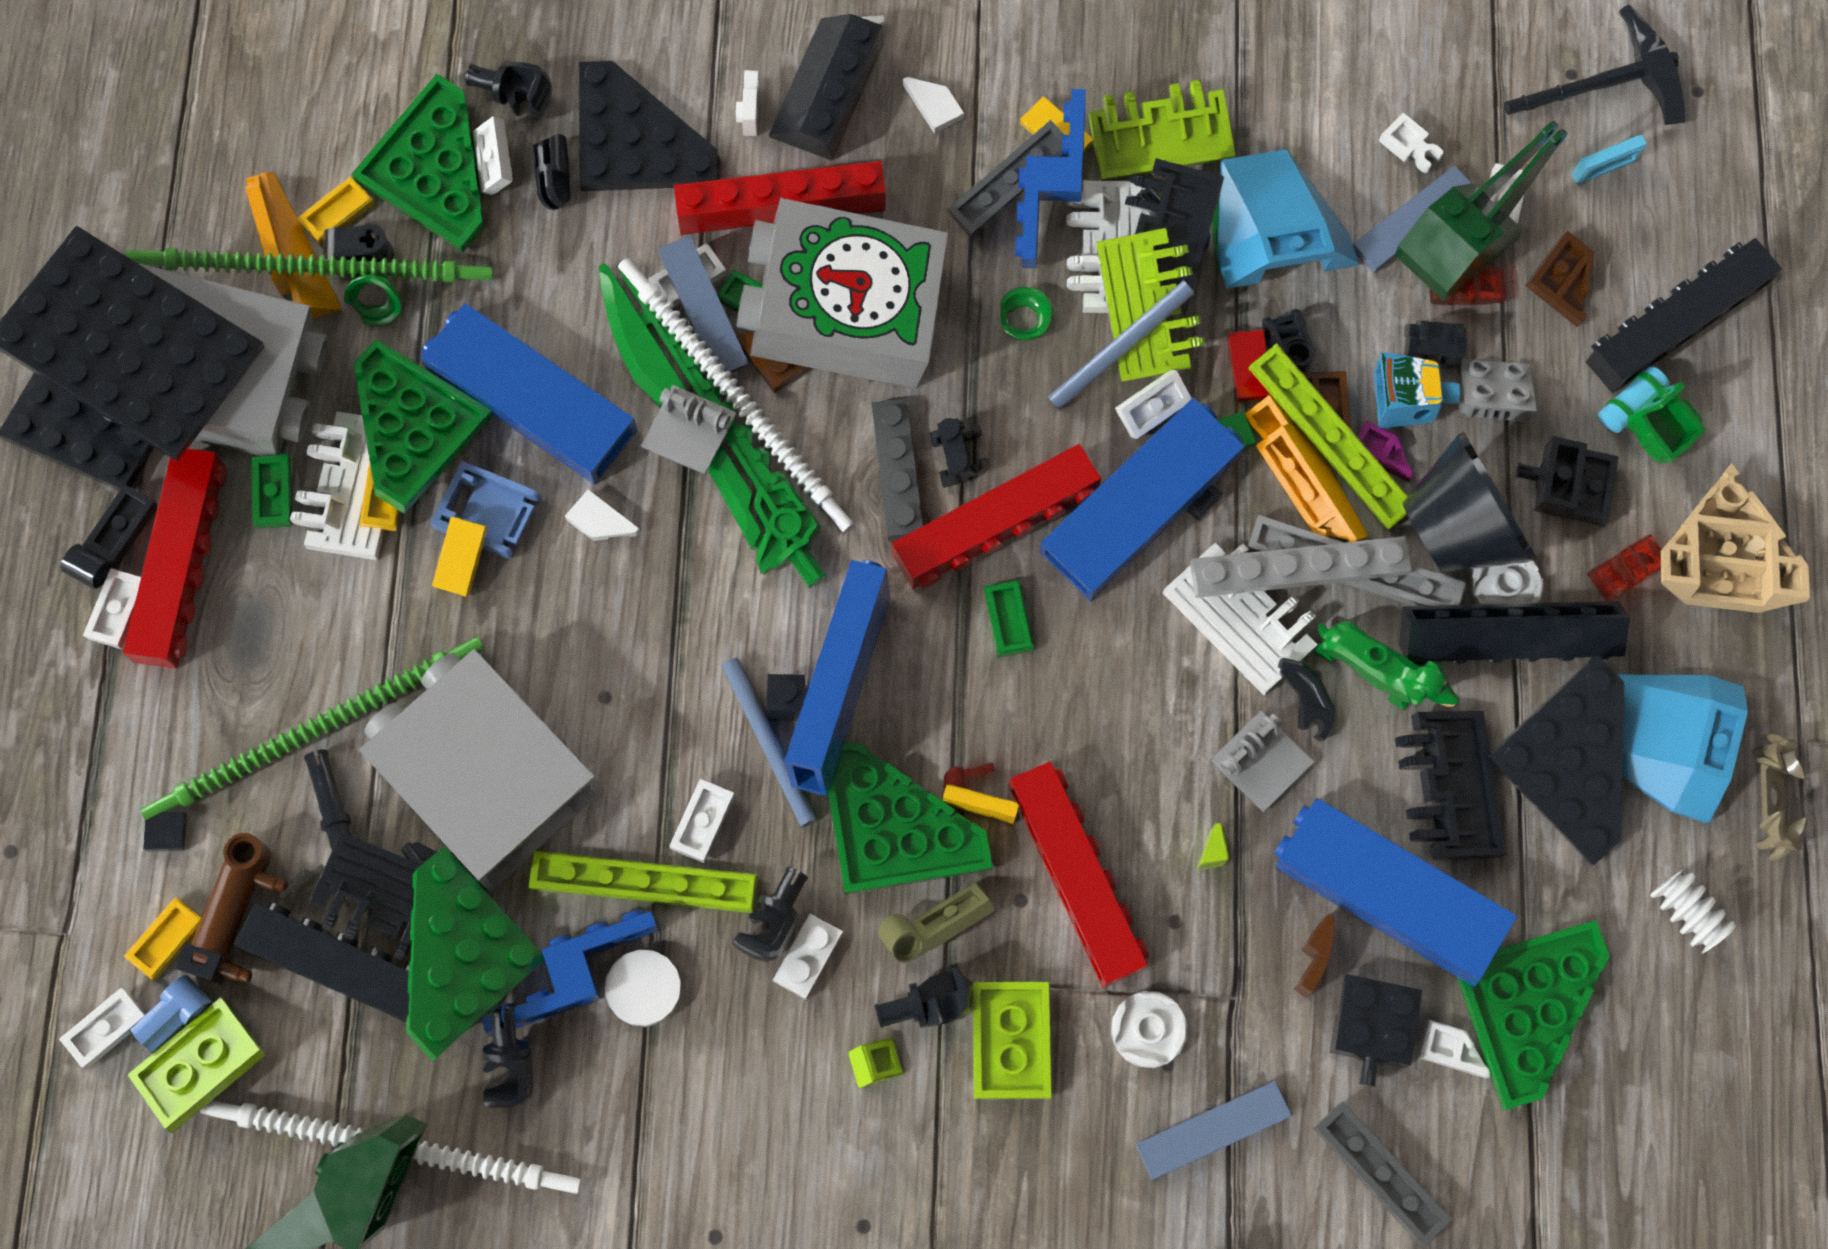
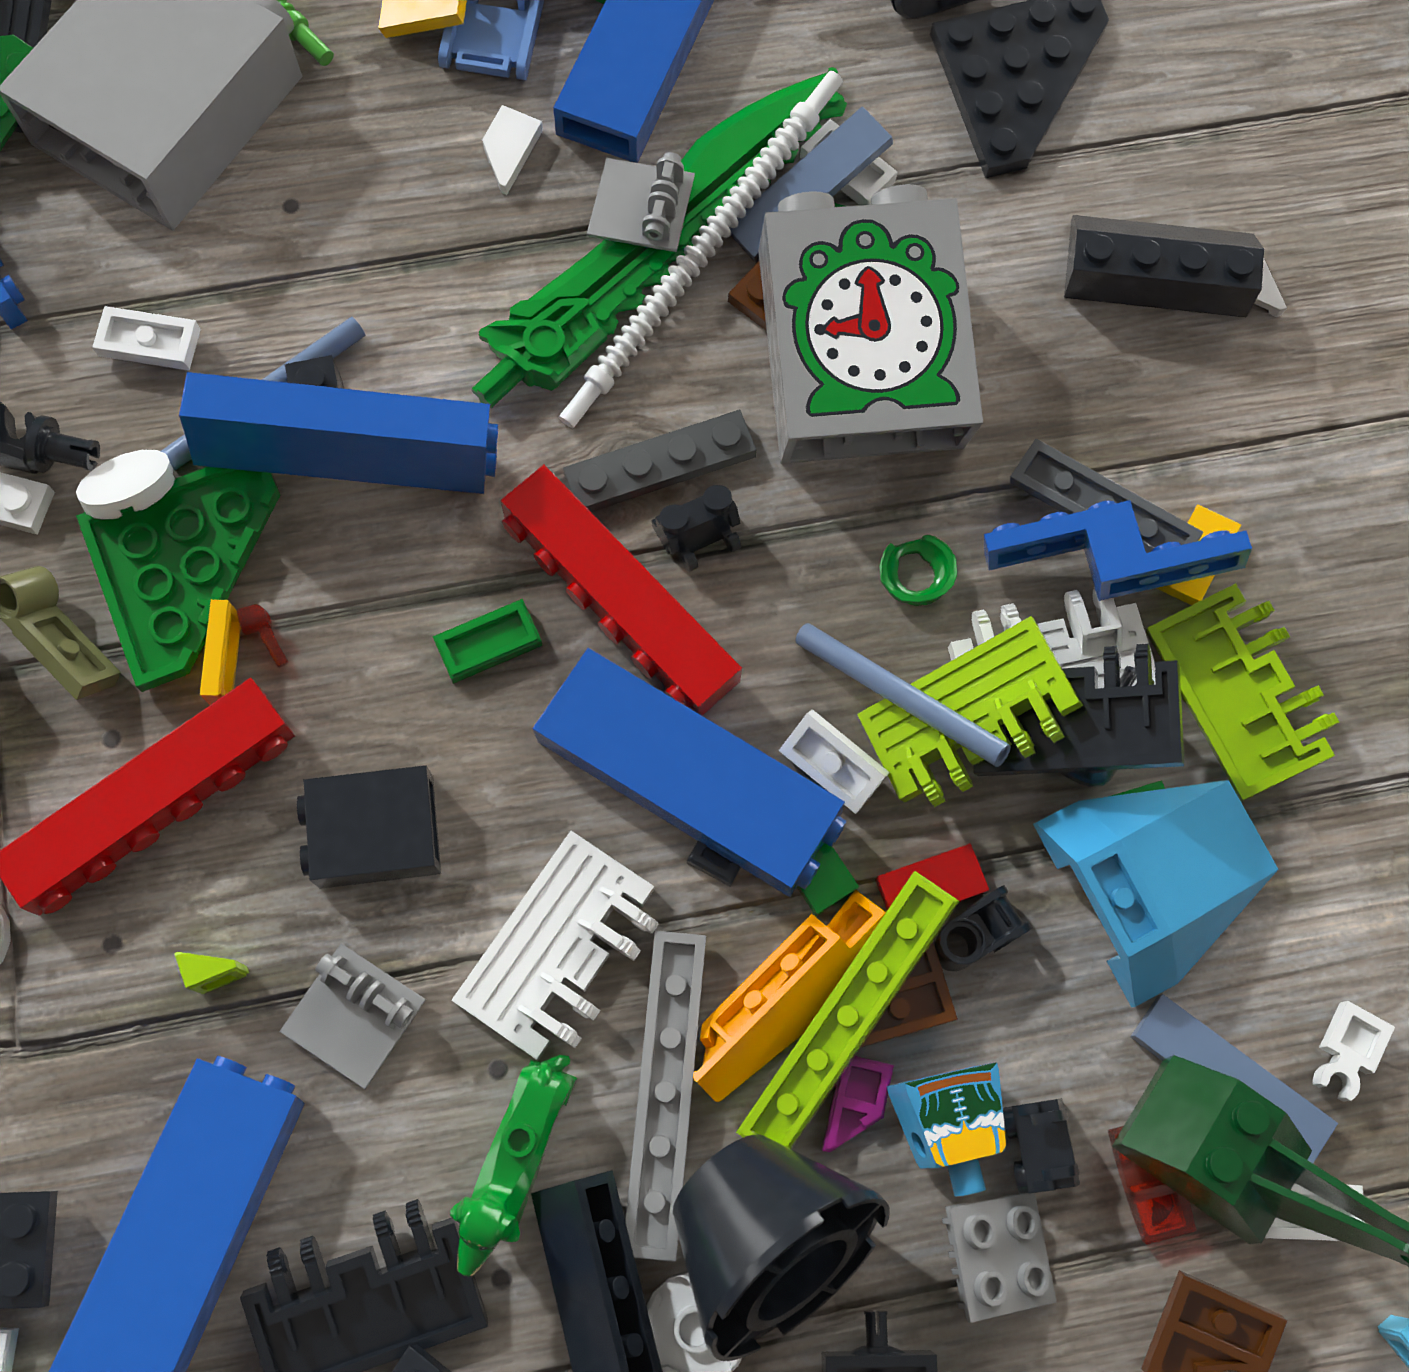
camera: 75 degrees right, 0 degrees up
lime tile [528,850,758,913] -> none
red brick [674,161,886,235] -> none
white plate [736,70,759,136] -> none
white tile [903,77,964,134] -> none
light grey plate [1190,536,1412,598] -> none
black piece [1278,657,1335,741] -> none
reddish brown slope [1294,913,1335,997] -> none
none -> white tile [76,450,175,519]
none -> black brick [297,765,441,889]

